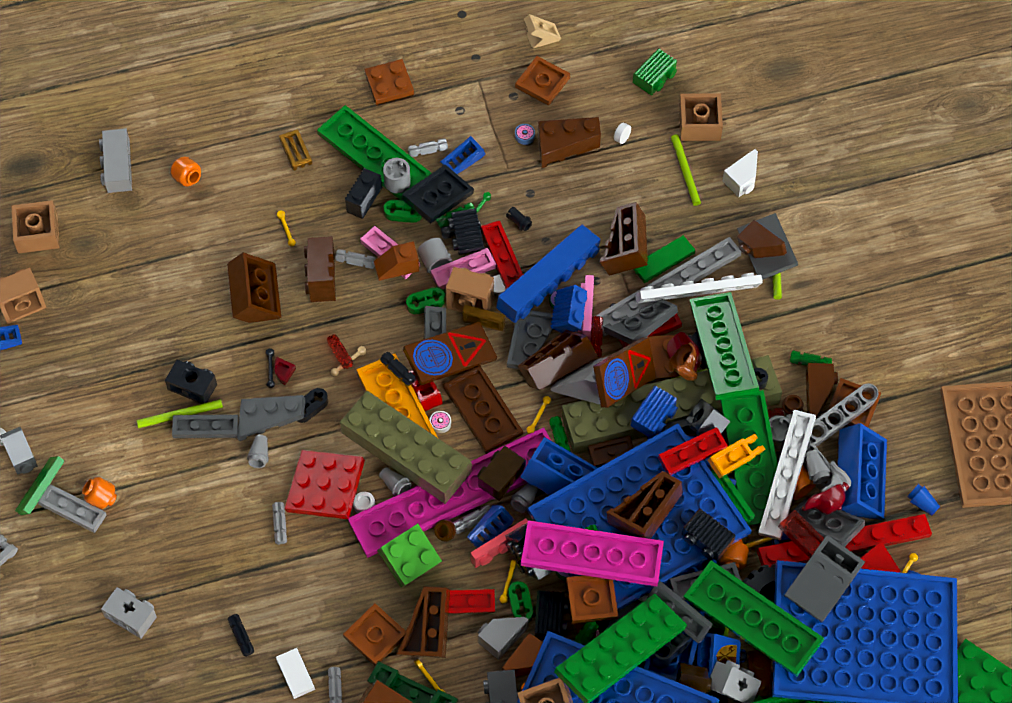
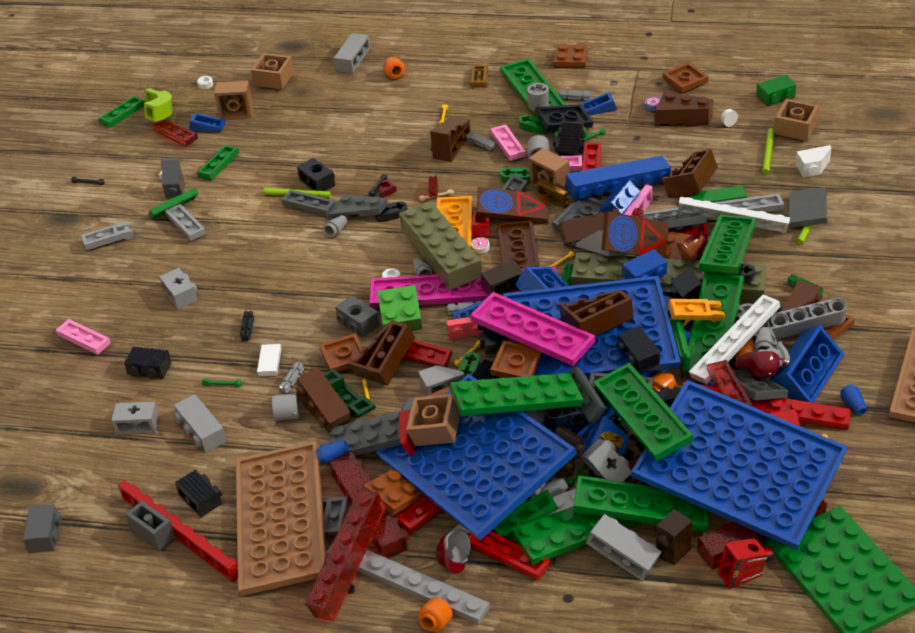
camera: 30 degrees right, 20 degrees down
orange head [82,477,117,509] -> none
reddish brown slope [227,252,281,323] -> none
light grey axle [272,502,287,545] -> none
red plate [285,450,365,520] -> none
black brick [345,168,383,219] -> none
dark orange slope [374,241,419,281] -> none
black axle [380,352,416,386] -> none
reddish brown plate [434,519,456,542] -> none
black pin [506,207,532,231] -> none
tan slope [524,14,561,48] -> none
red plate [658,427,728,475] -> none
reddish brown slope [737,220,787,258] -> none
dark grey slope [784,535,865,622] -> none
none -> green tile [197,145,239,181]
none -> dark grey brick [335,295,380,337]

